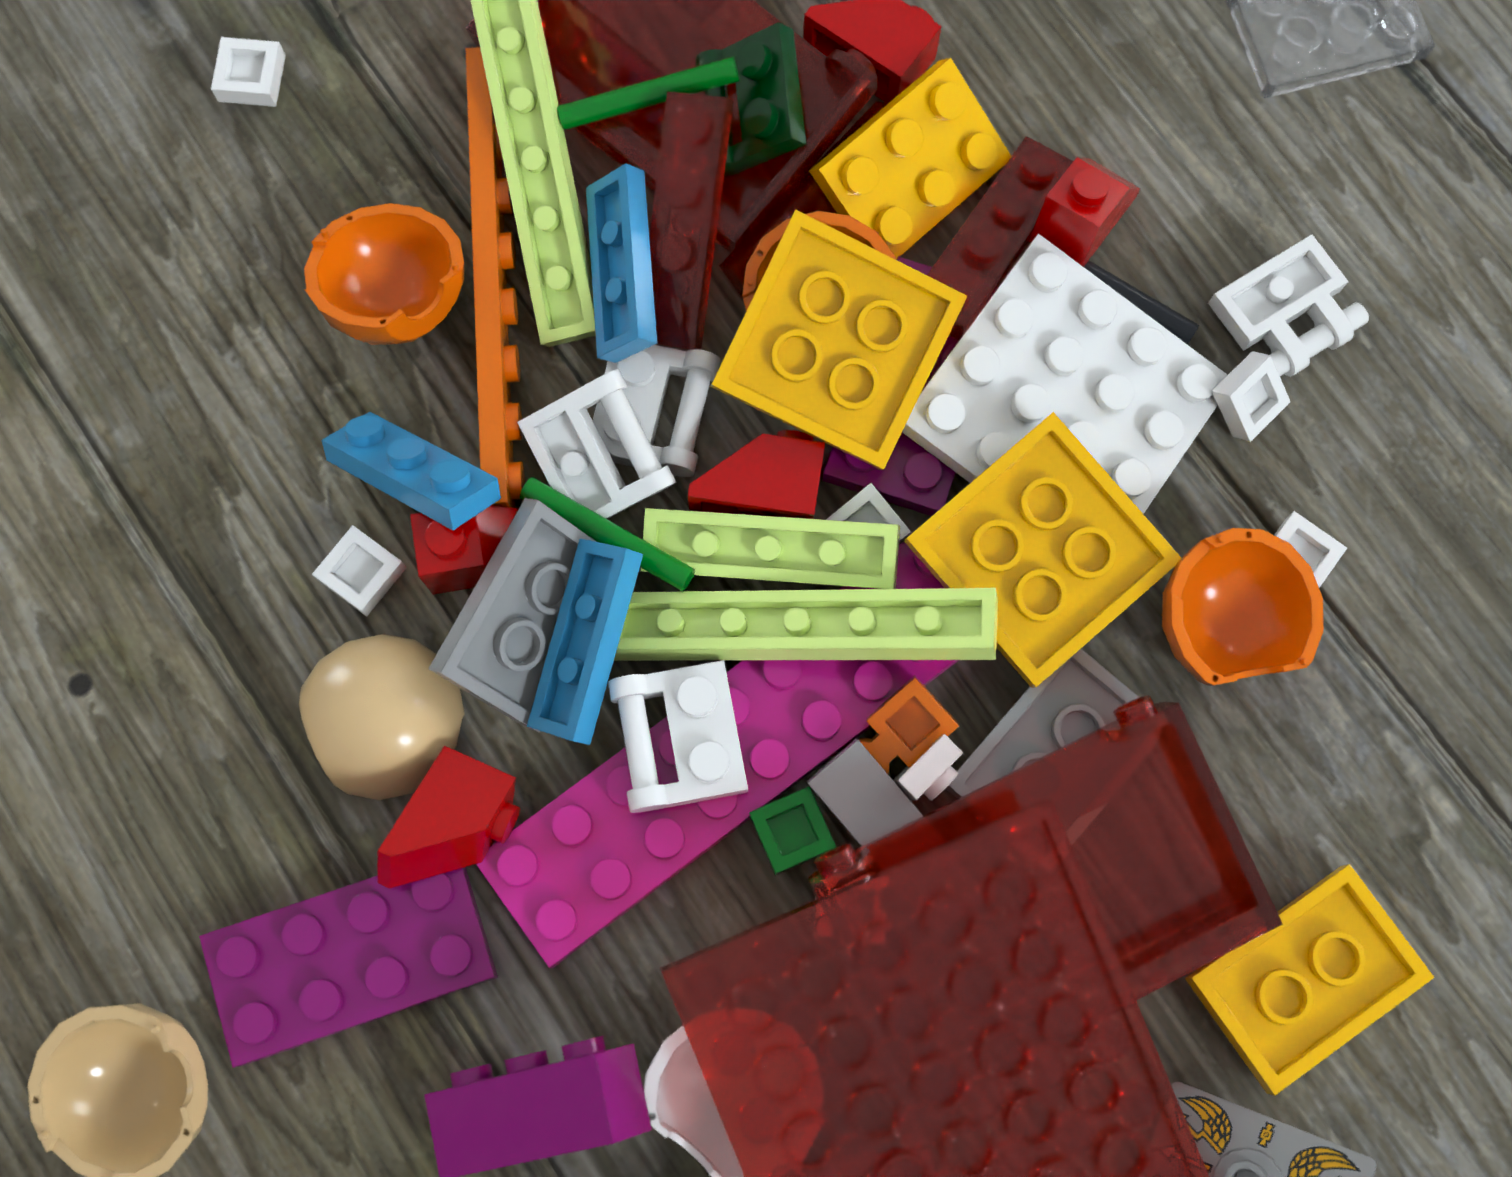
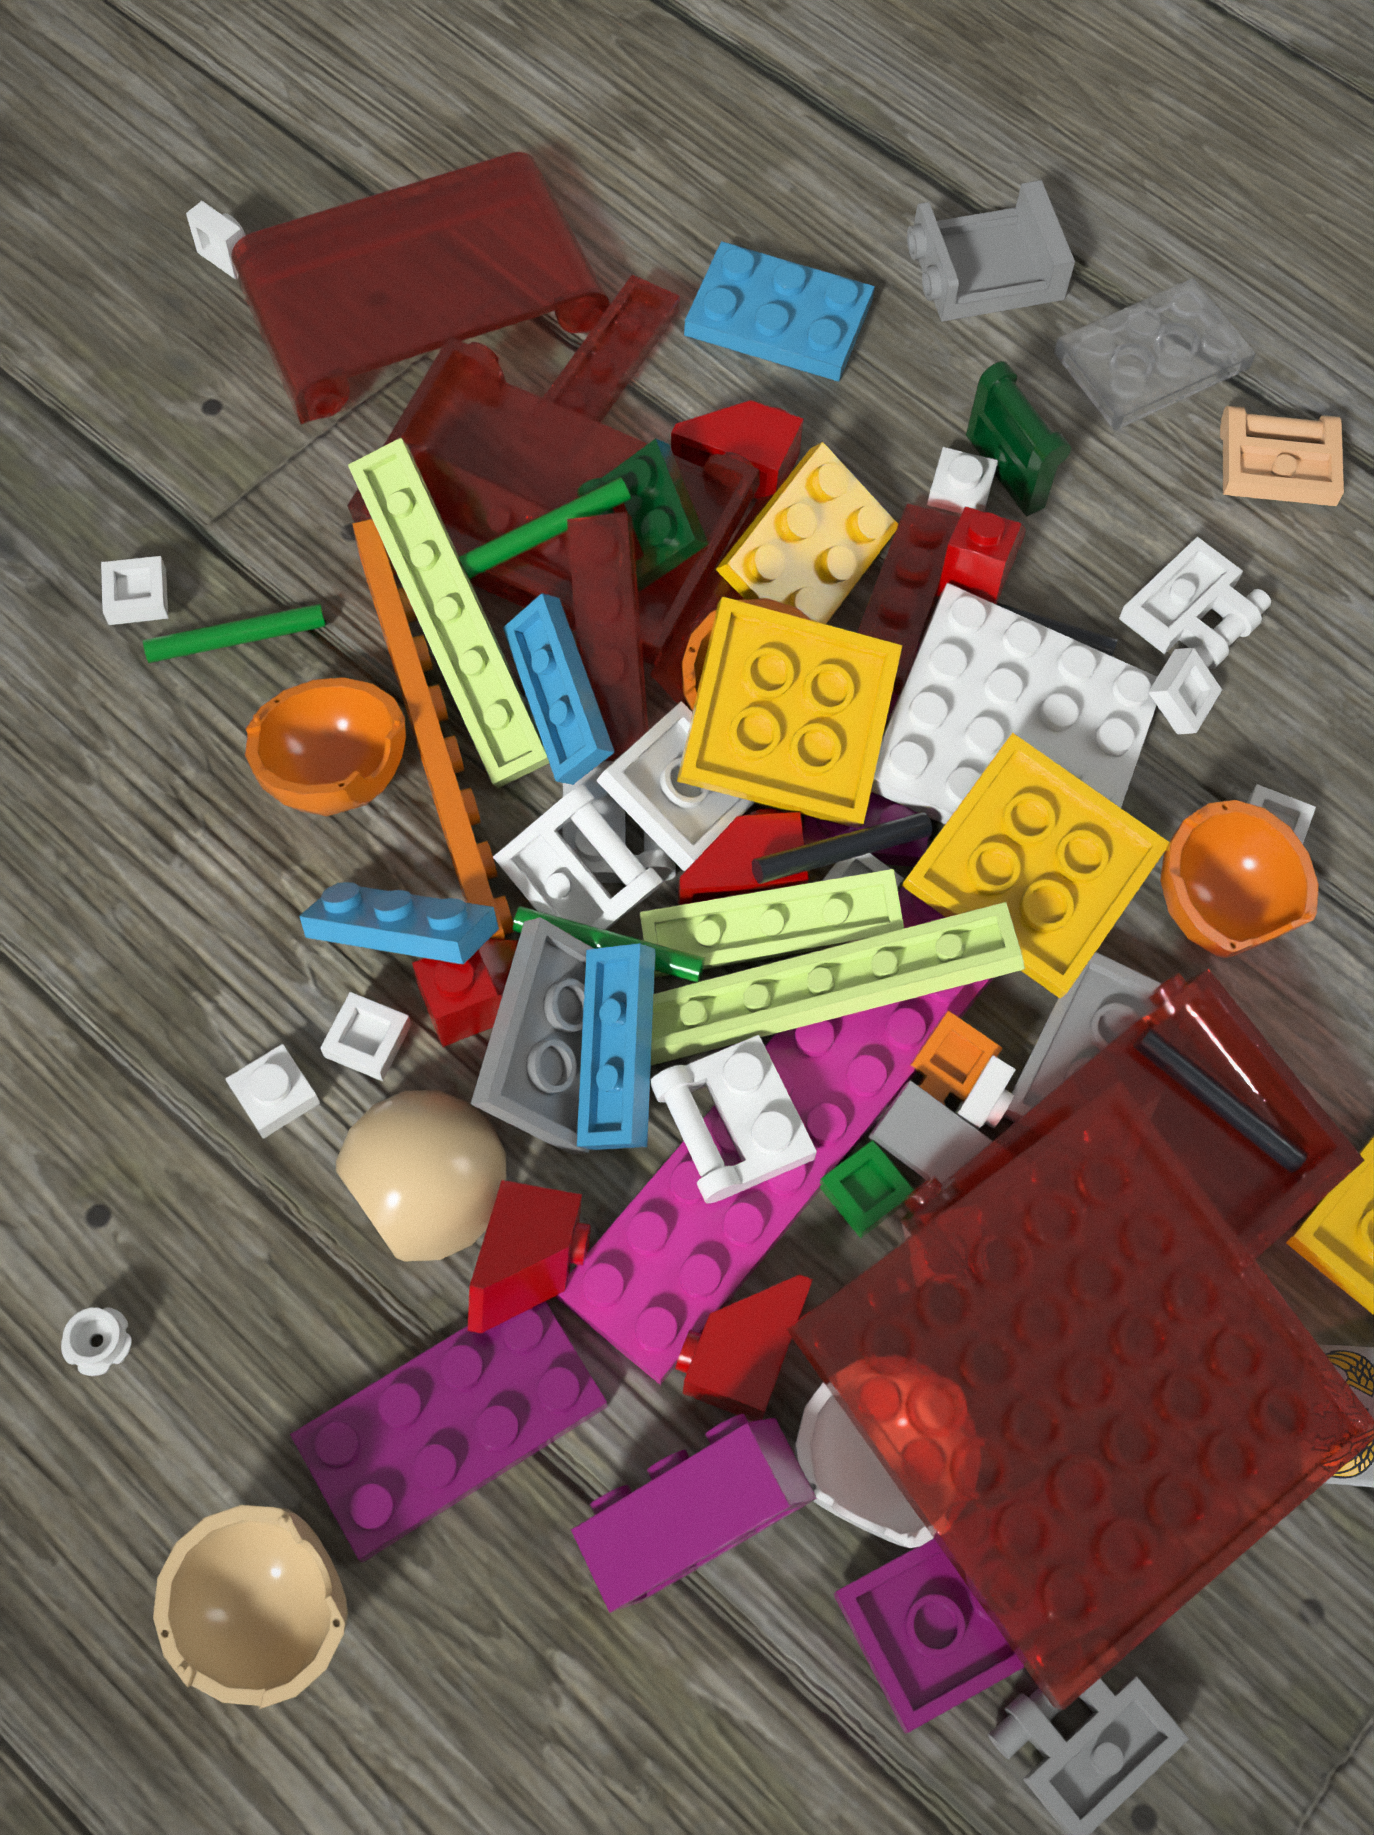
camera: 15 degrees left, 10 degrees down
none -> white plate [61,1307,132,1376]
none -> green bar [143,604,326,663]
none -> white plate [226,1044,320,1139]
none -> white plate [596,701,755,871]
none -> red slope [675,1274,813,1421]
none -> black bar [752,812,932,884]
none -> white plate [927,447,998,514]
none -> dark green plate [966,361,1071,517]
none -> black bar [1133,1027,1308,1173]
none -> light nougat plate [1220,406,1344,506]

